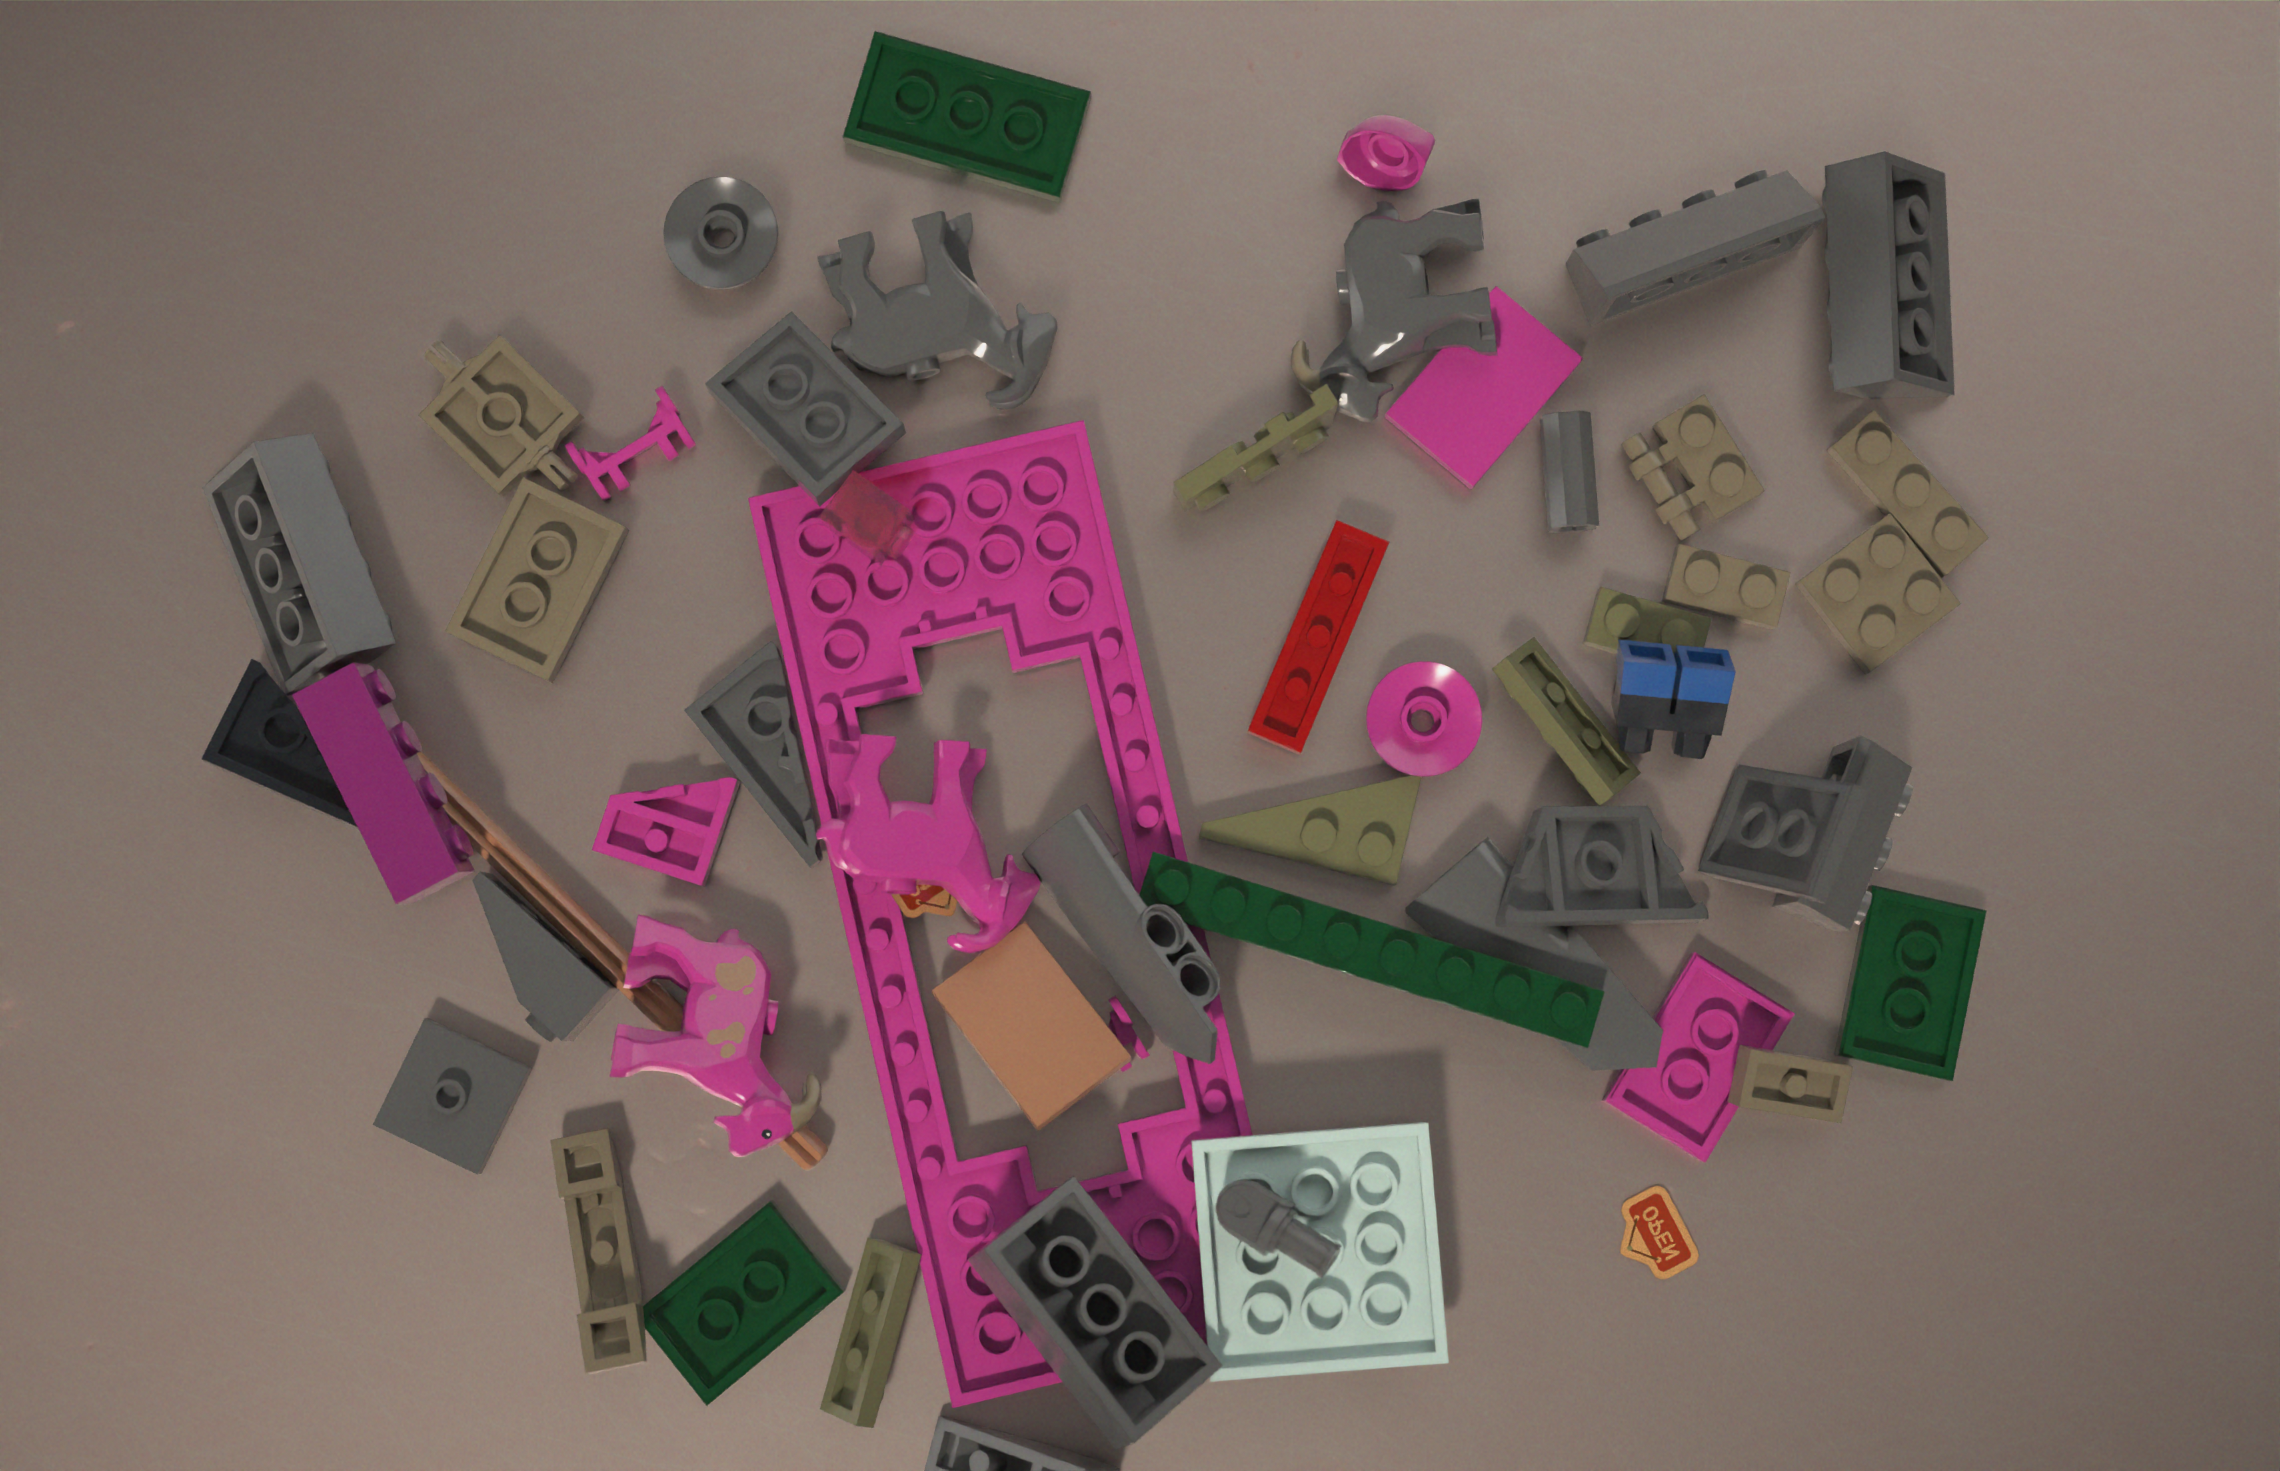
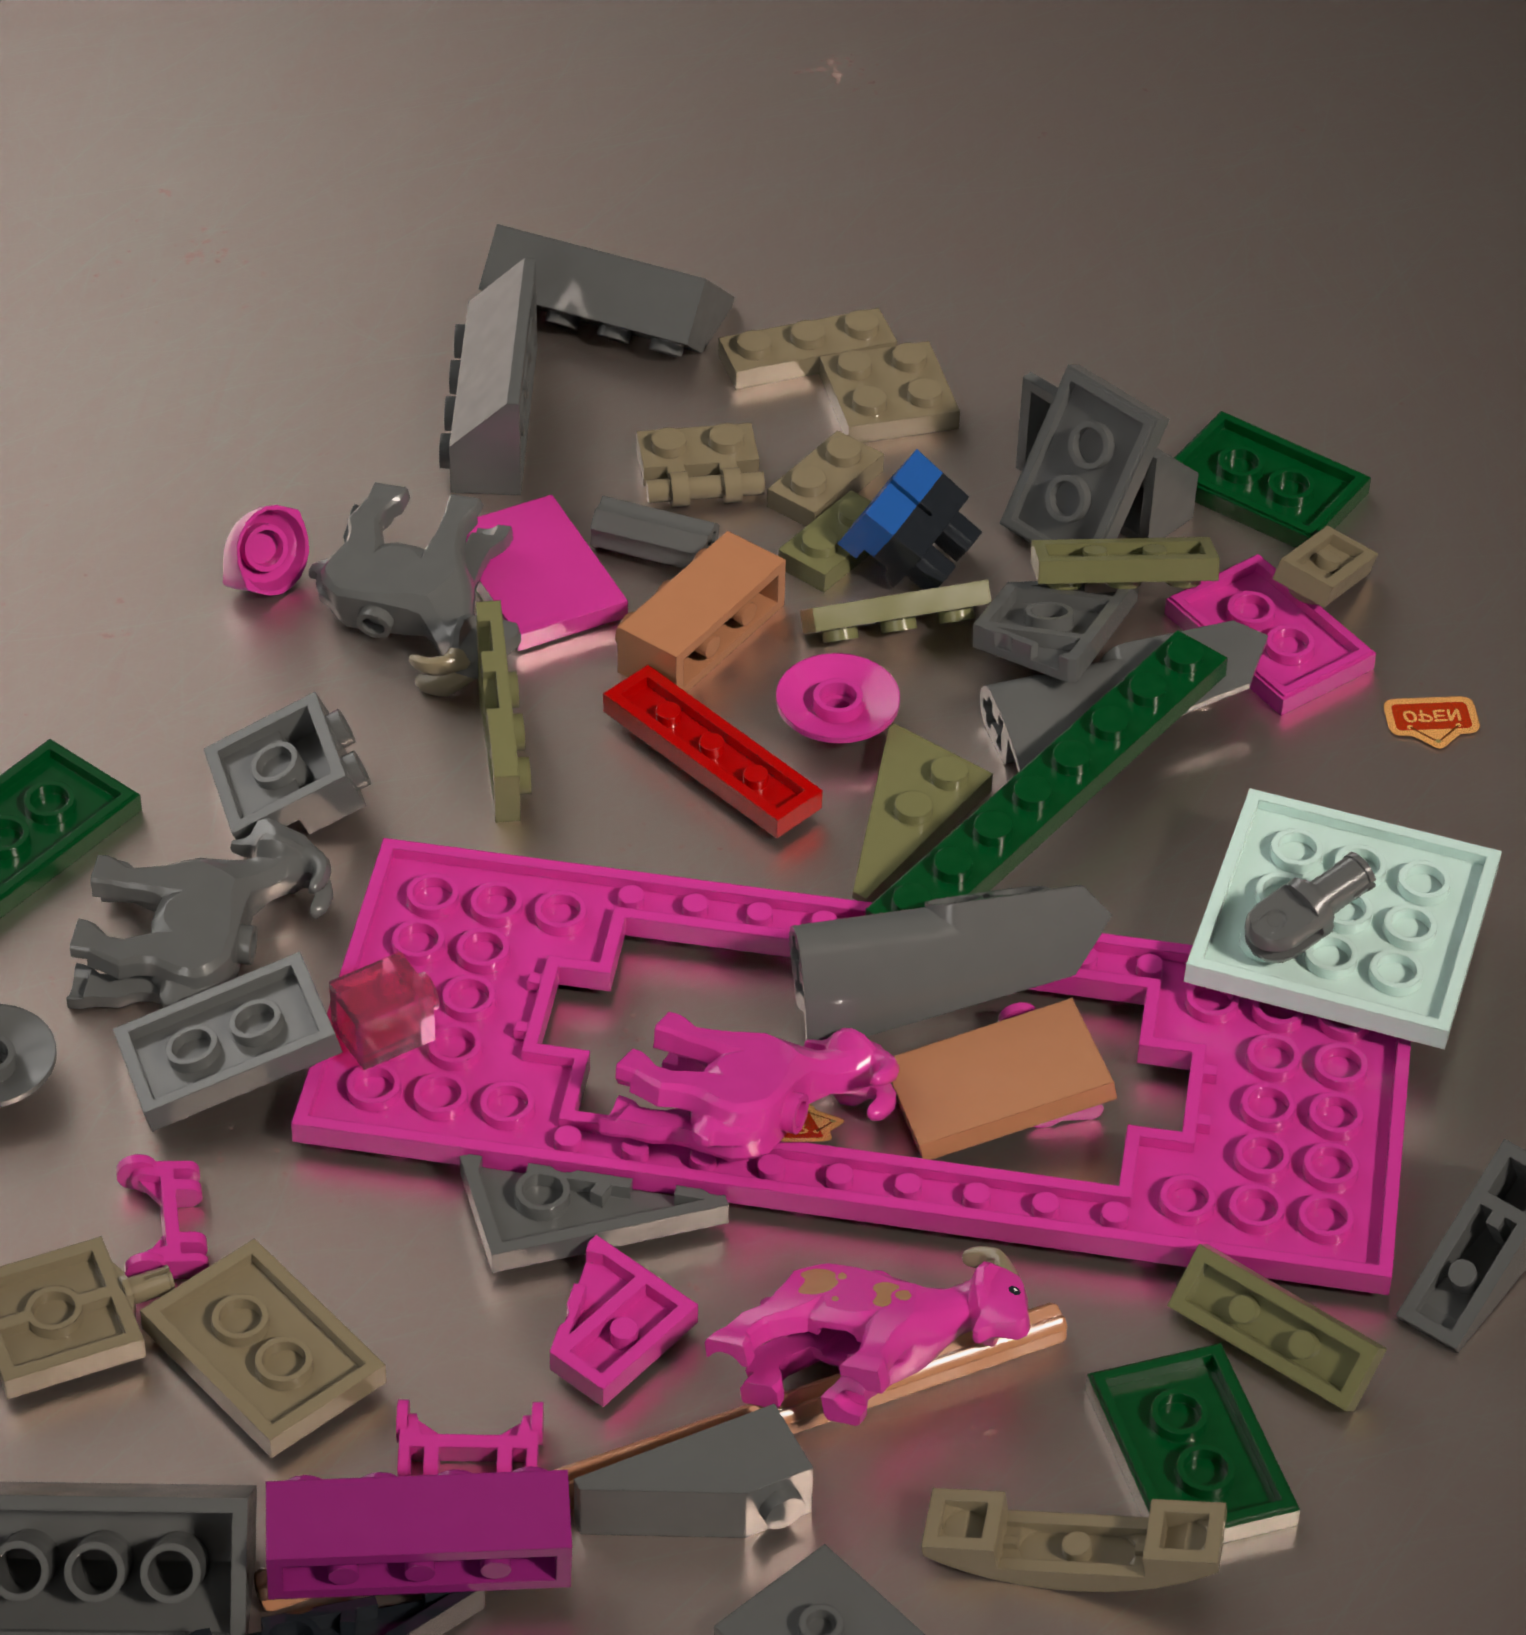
camera: 70 degrees left, 40 degrees down
dark grey slope [968,1176,1223,1449] -> none
none -> dark grey plate [203,692,371,840]
none -> dark pink piece [396,1399,544,1476]
none -> nougat brick [615,531,786,692]
none -> olive plate [1030,537,1220,590]

